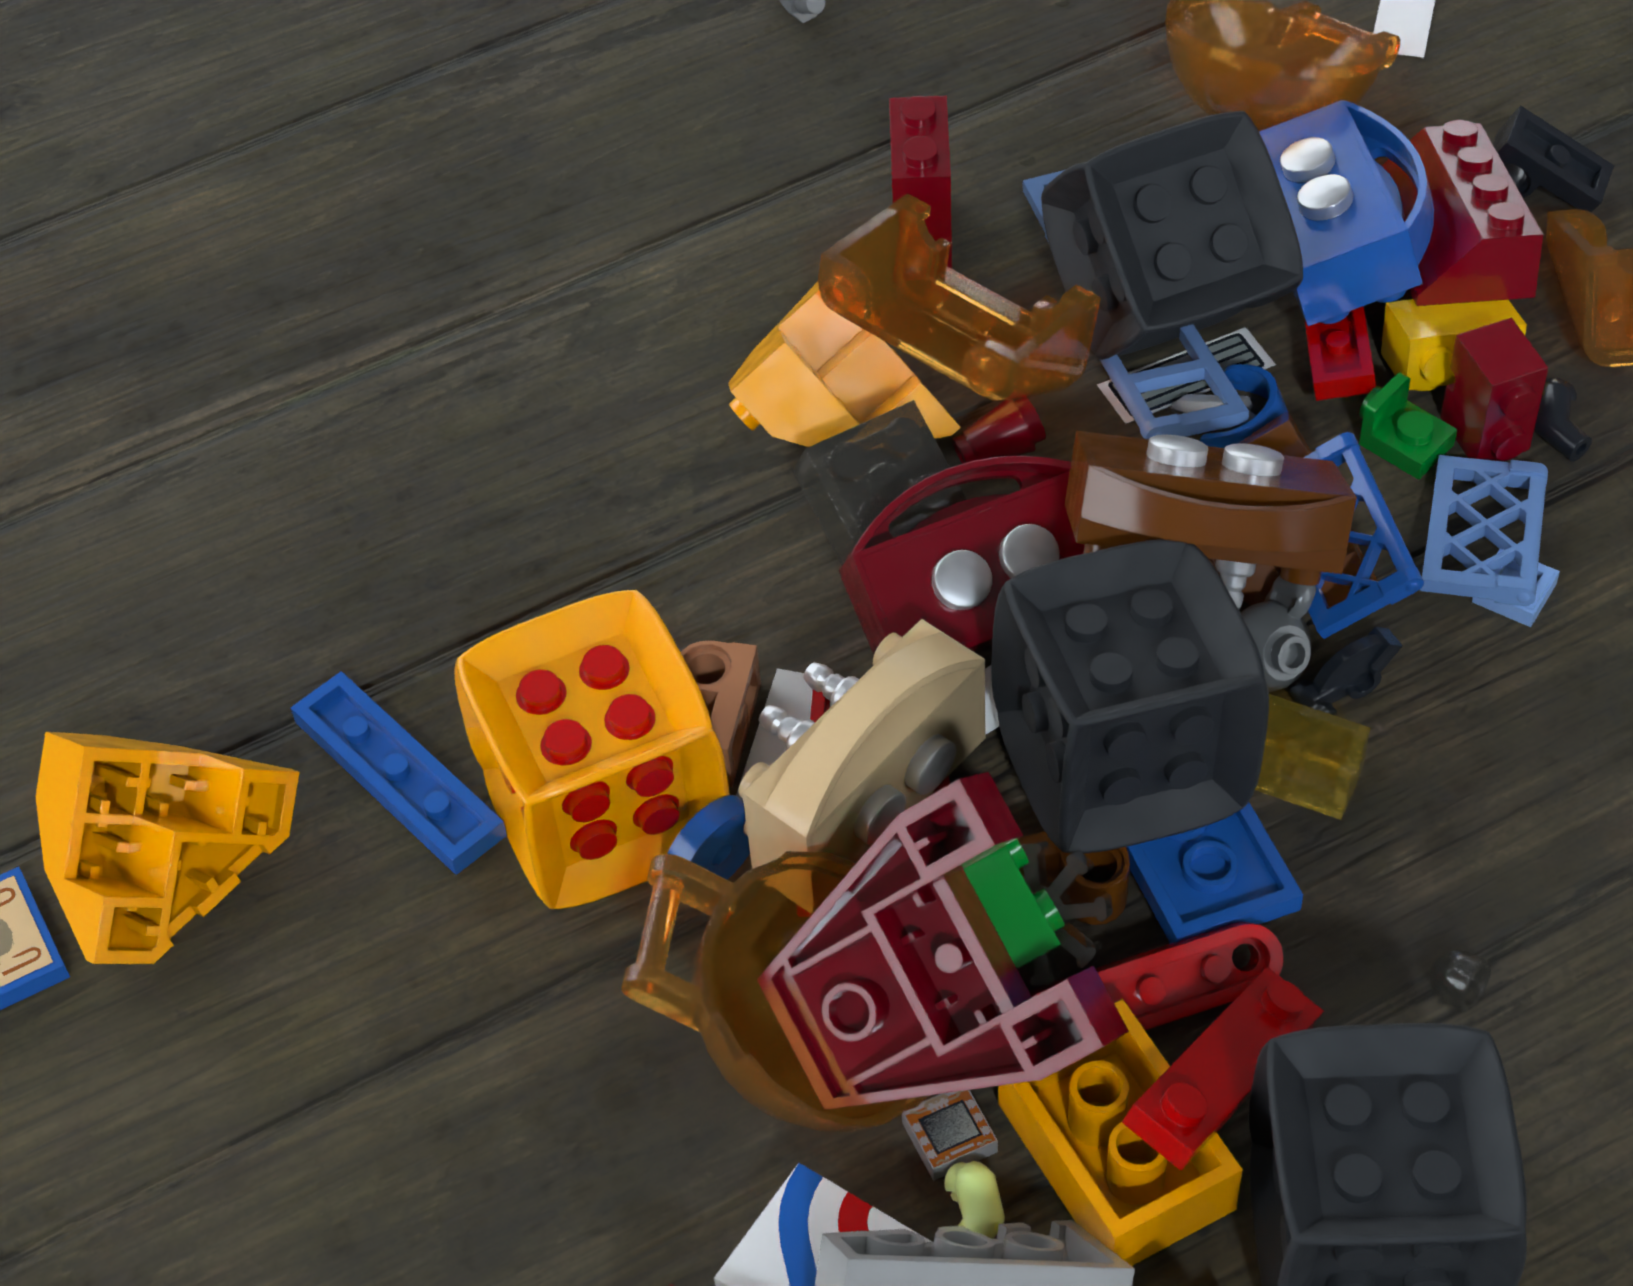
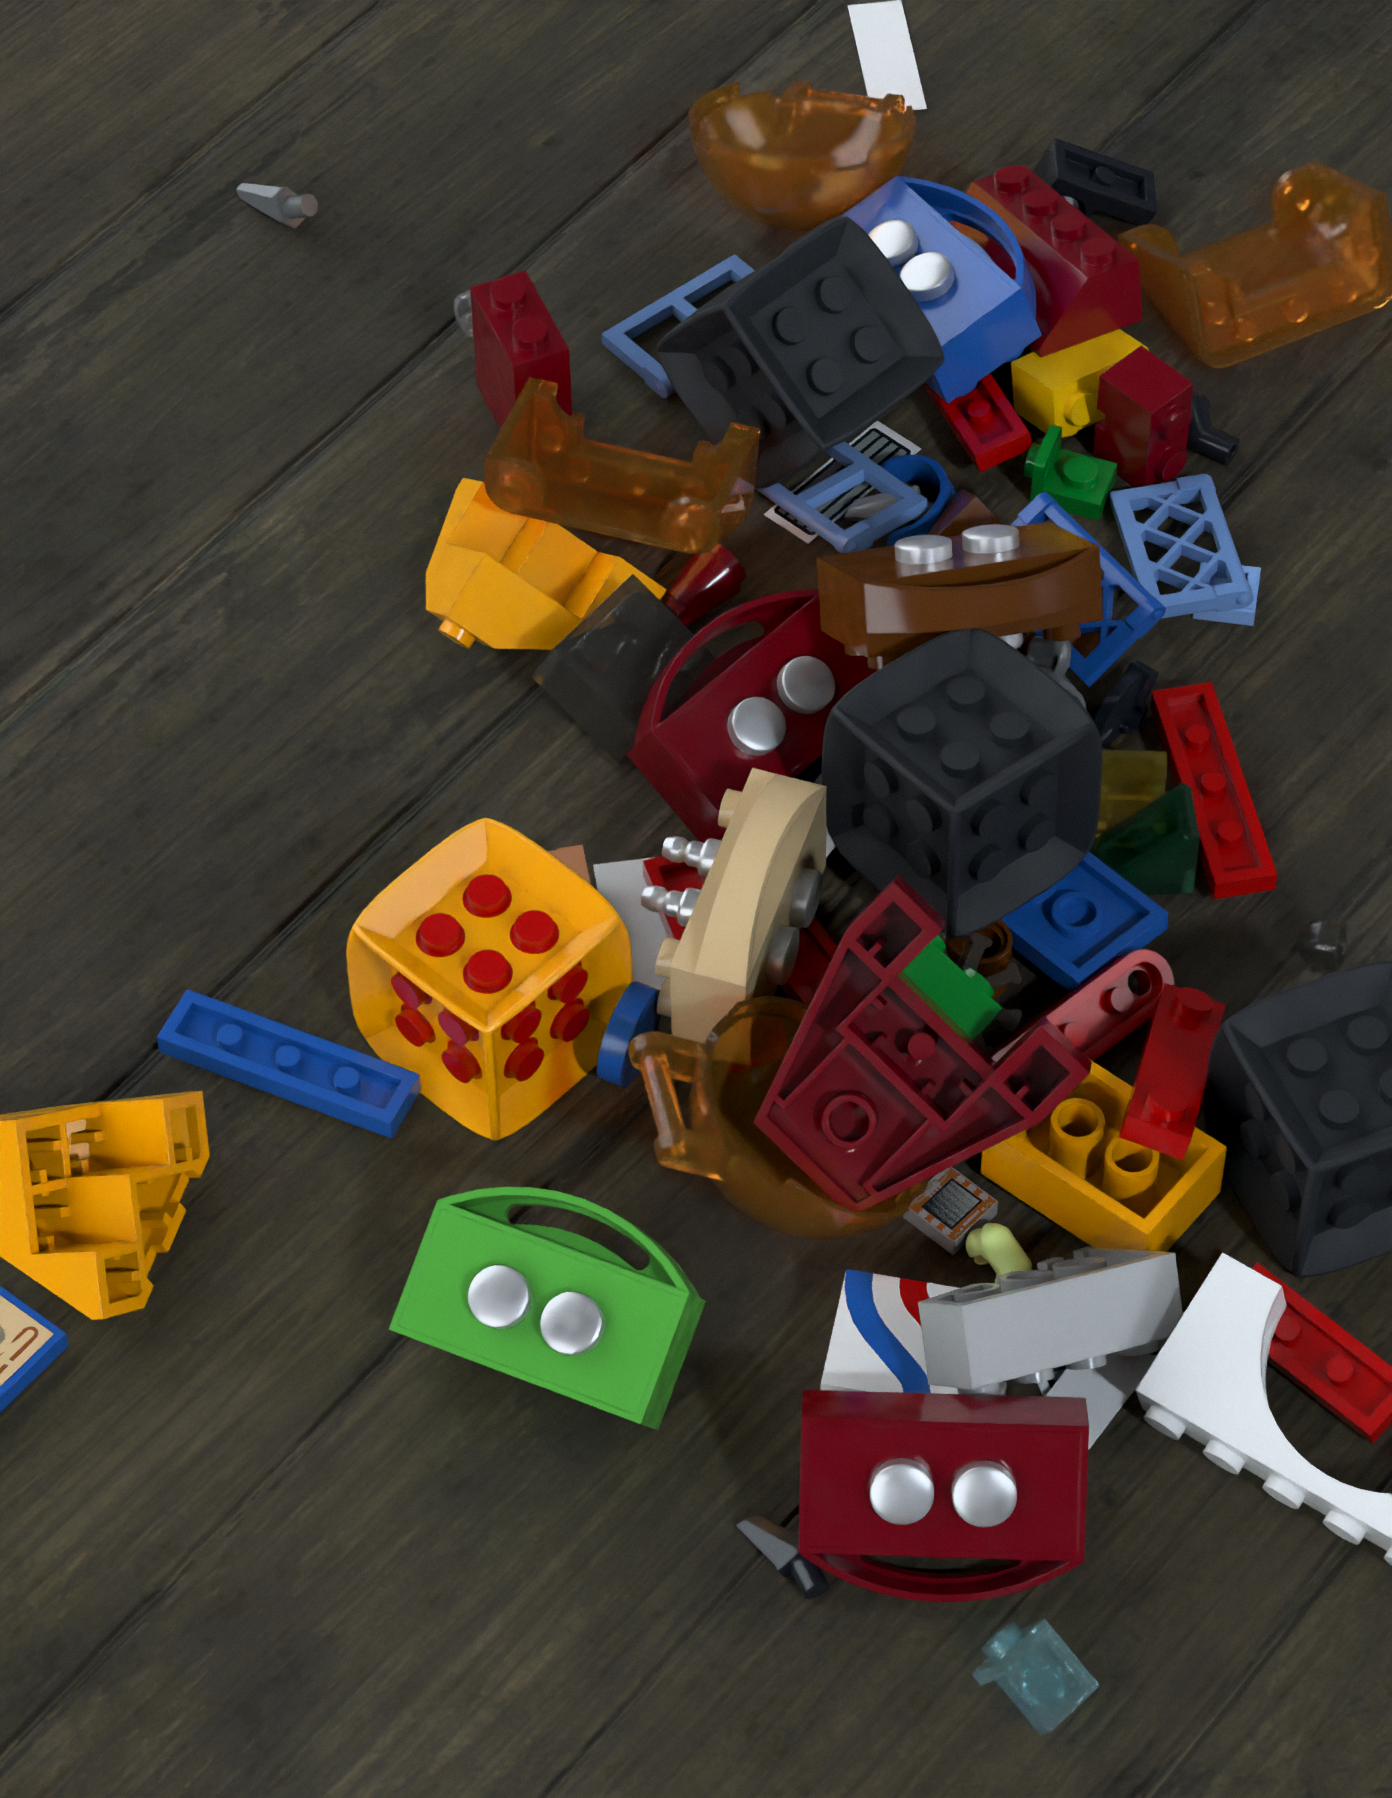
camera: 25 degrees left, 0 degrees up
none -> bright green piece [389,1187,706,1430]
none -> clear green slope [1089,783,1200,895]
none -> red plate [1150,682,1277,900]

